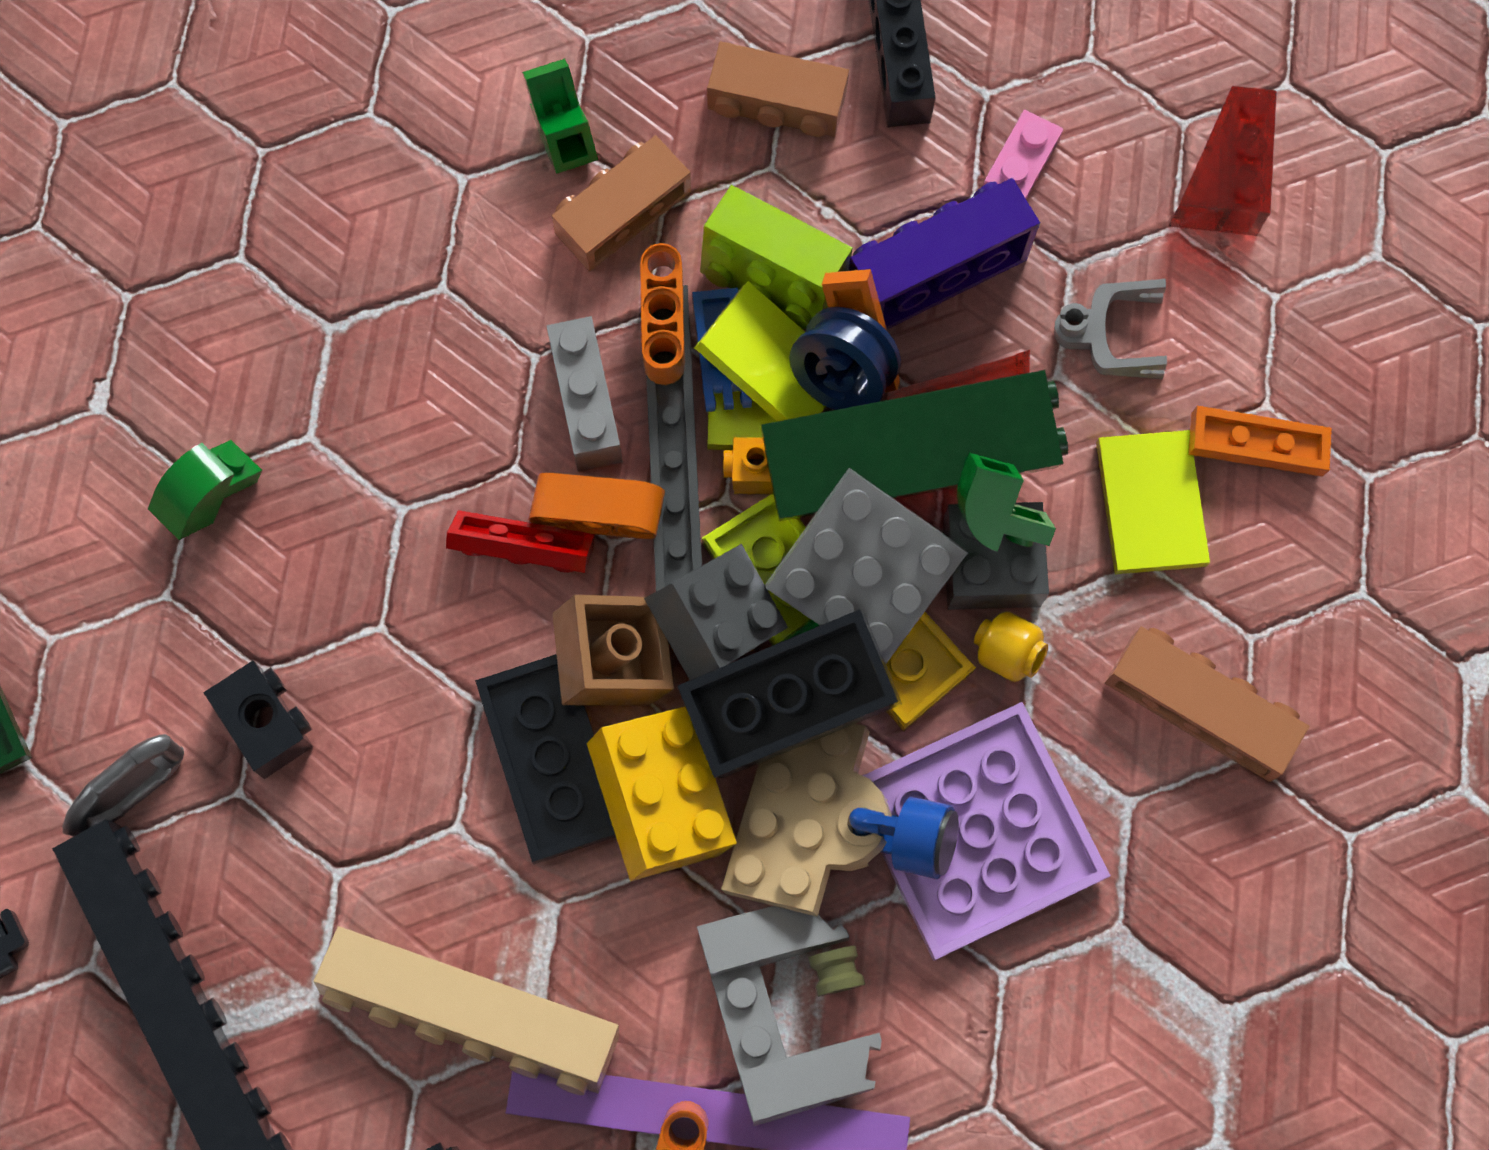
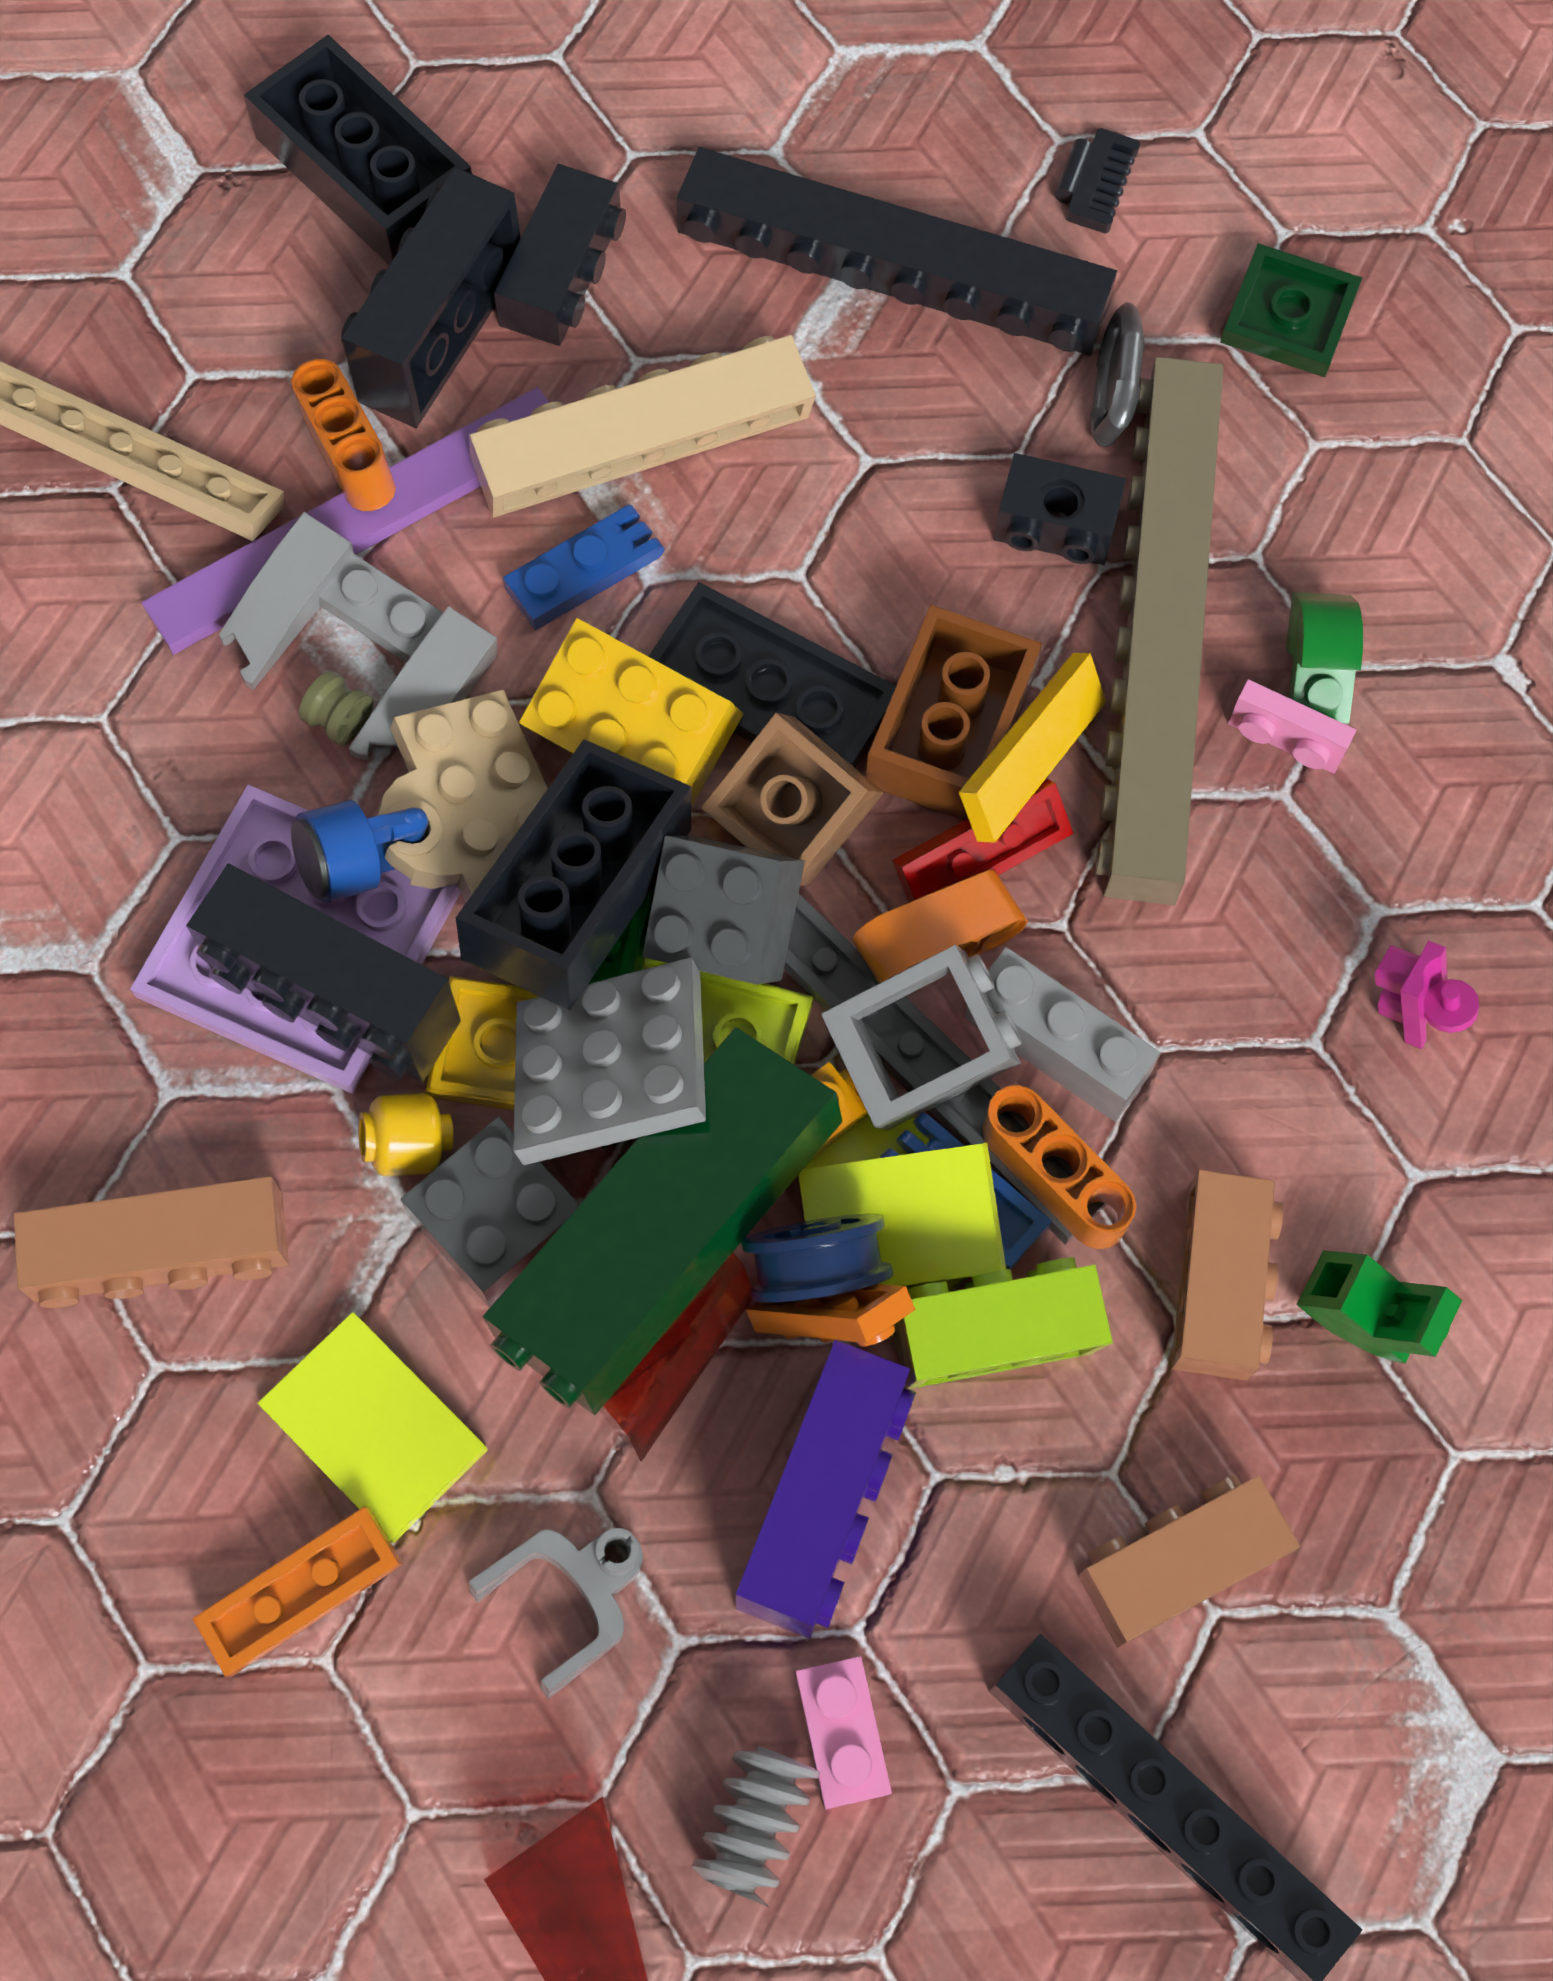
camera: 140 degrees right, 5 degrees down
green brick [957,452,1056,552] -> none
none -> black brick [186,863,461,1083]
none -> blue hinge [503,505,665,631]
none -> light grey piece [691,1746,820,1907]
none -> light grey window [821,945,1023,1131]
none -> dark orange brick [866,604,1042,820]
none -> yellow tile [959,653,1106,843]
none -> dark tan brick [1095,357,1224,905]
none -> bright pink plate [1228,679,1357,774]
none -> dark pink hips [1375,940,1479,1049]

